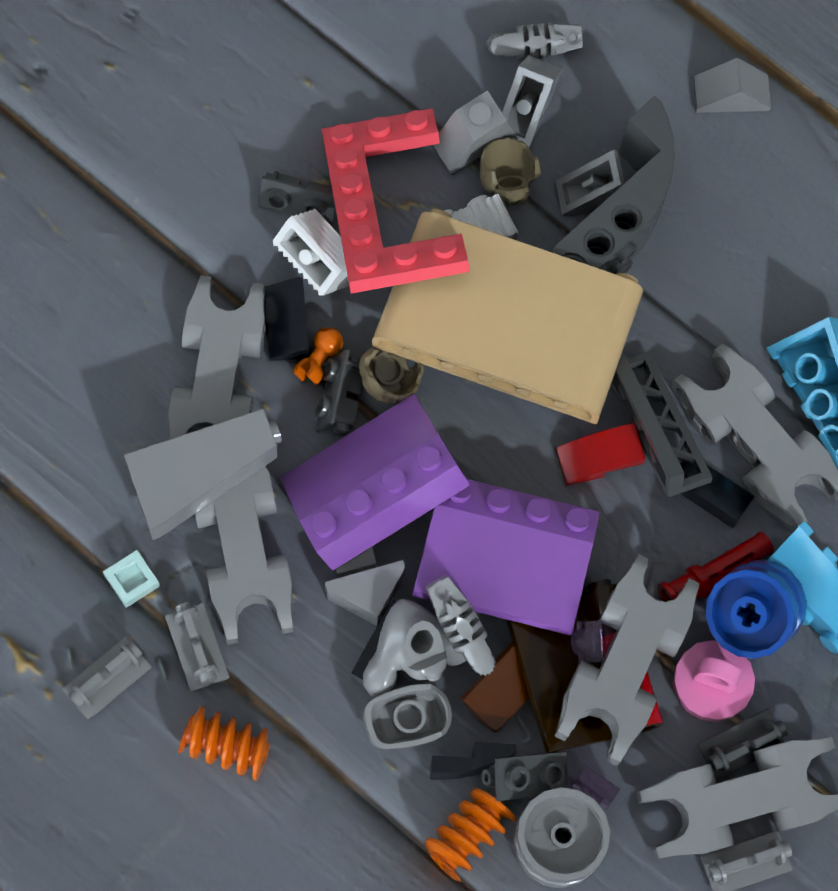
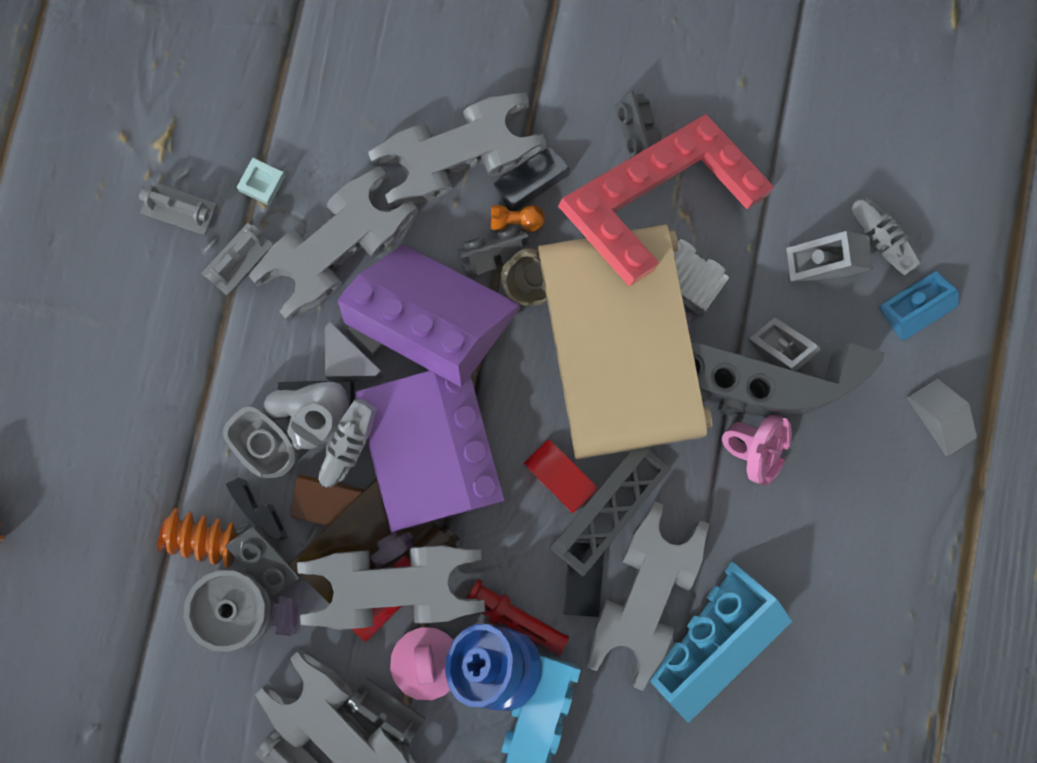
camera: 65 degrees right, 10 degrees up
light grey slope [124,409,282,540] -> none
orange piece [178,705,271,781] -> none
white brick [273,209,349,295] -> none
light grey slope [433,90,515,175] -> none
dark tan hair [479,137,541,206] -> none
none -> bright pink tile [722,414,792,485]
none -> dark azure slope [879,270,959,341]

